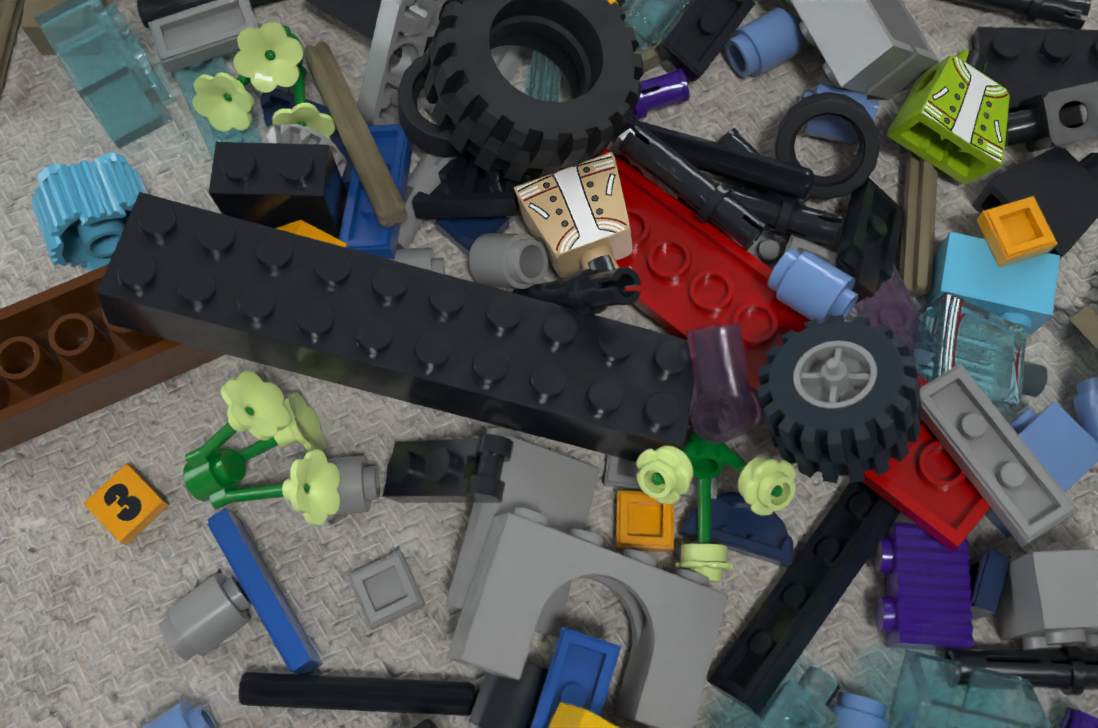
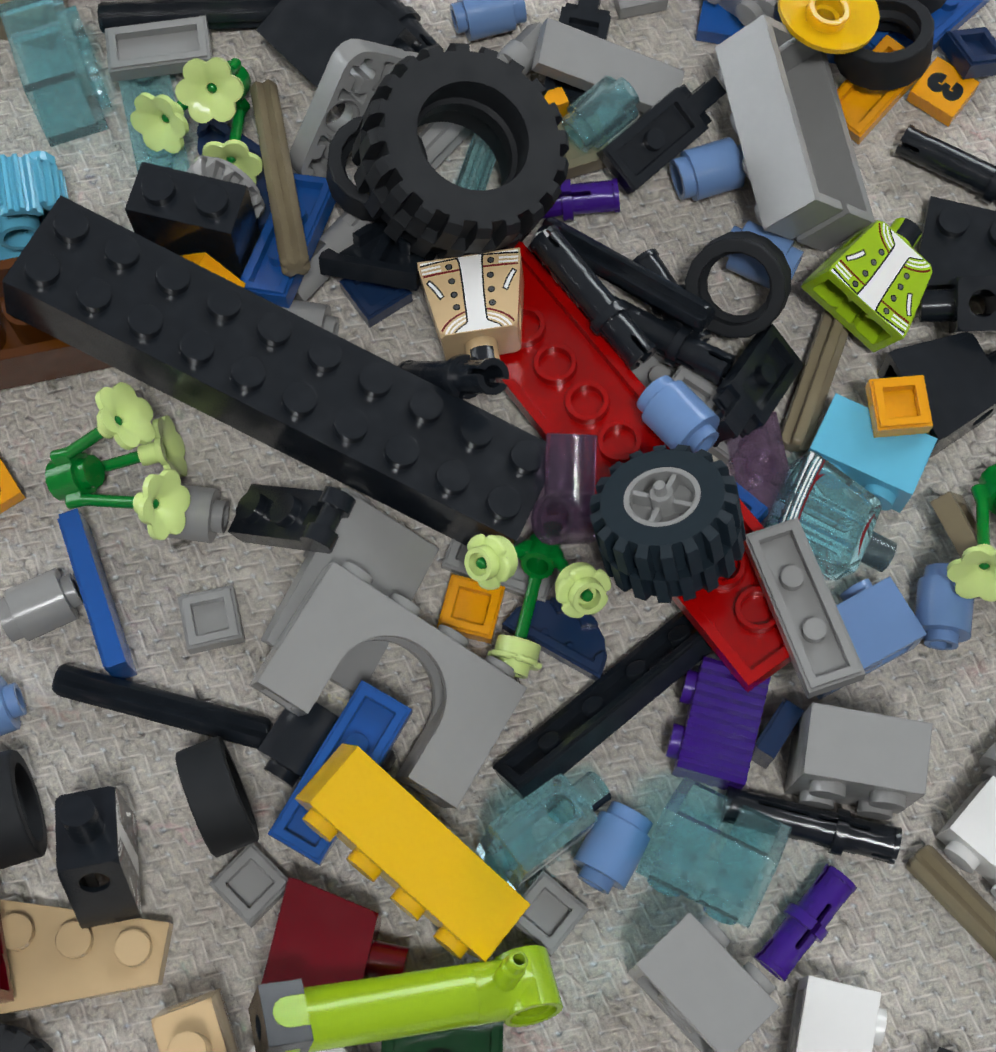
camera: 10 degrees right, 0 degrees up
light grey brick [469,233,548,289] -> none

